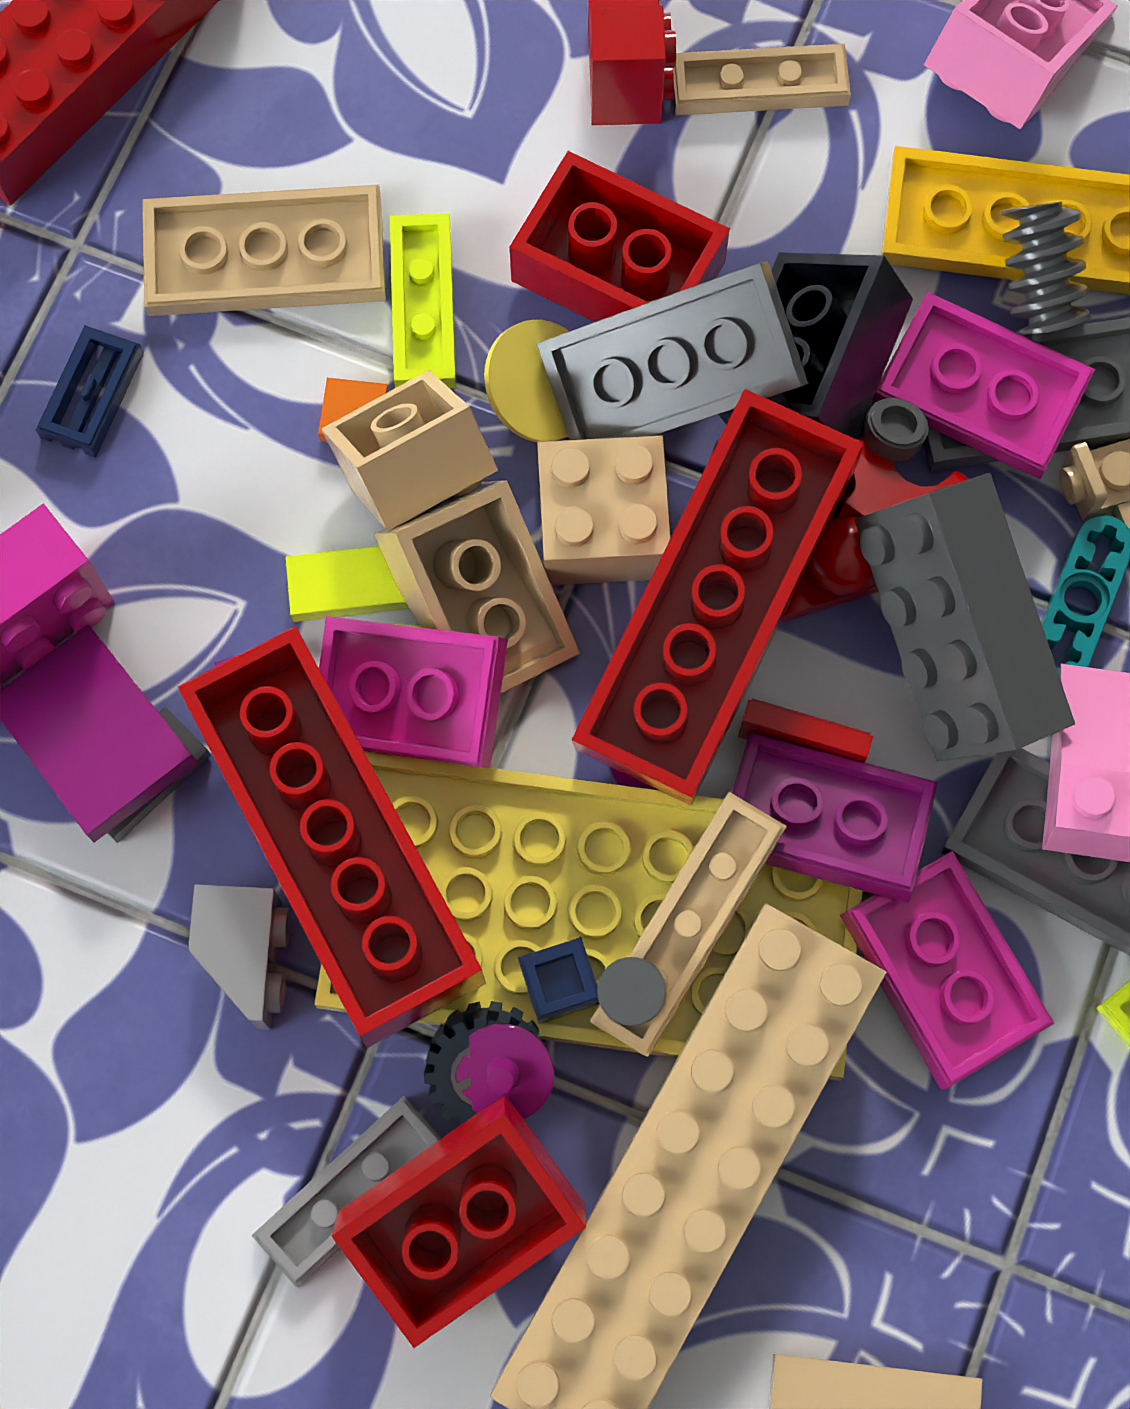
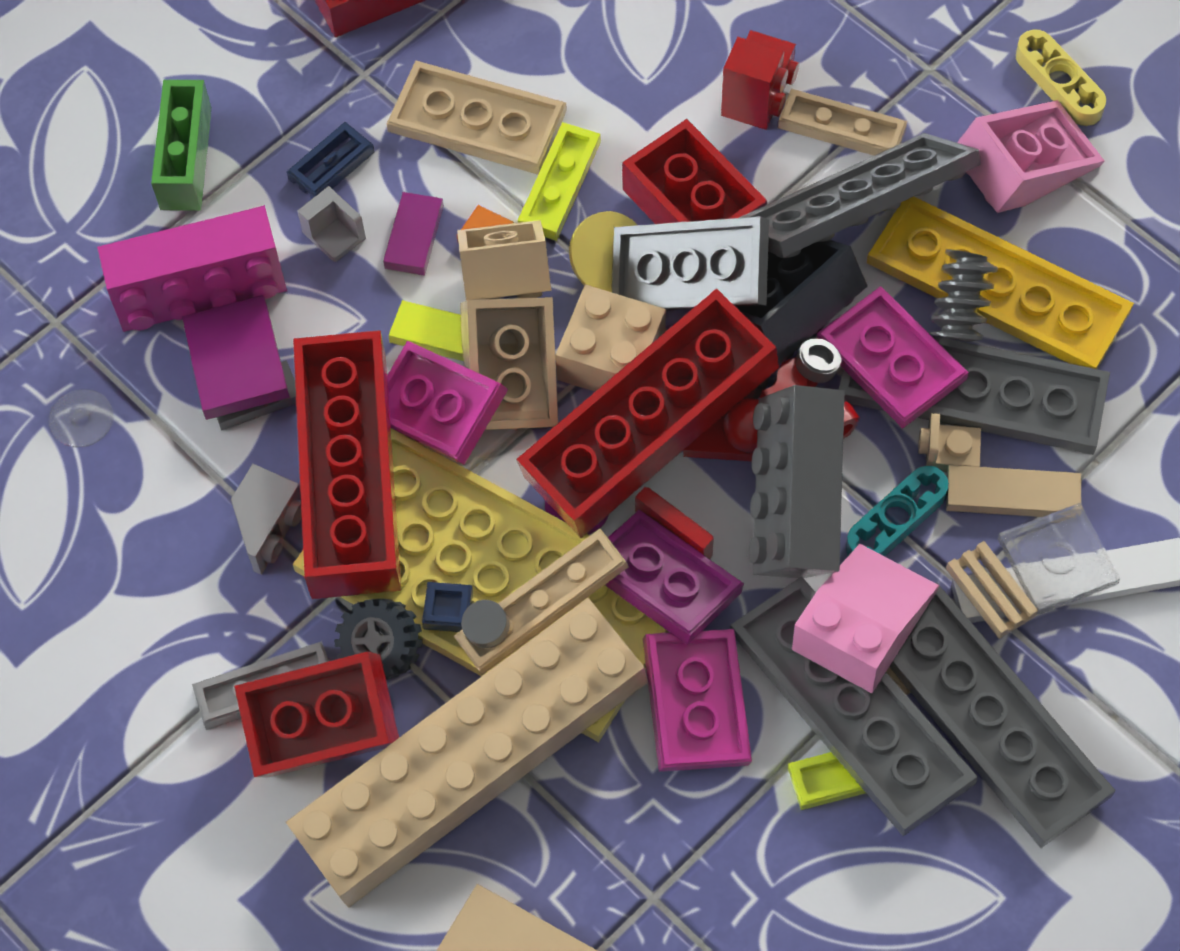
camera: 25 degrees right, 10 degrees down
magenta piece [456,1024,554,1119] -> none
none -> light grey panel [297,186,366,262]
none -> magenta tile [383,192,444,276]
none -> dark grey plate [739,133,981,258]

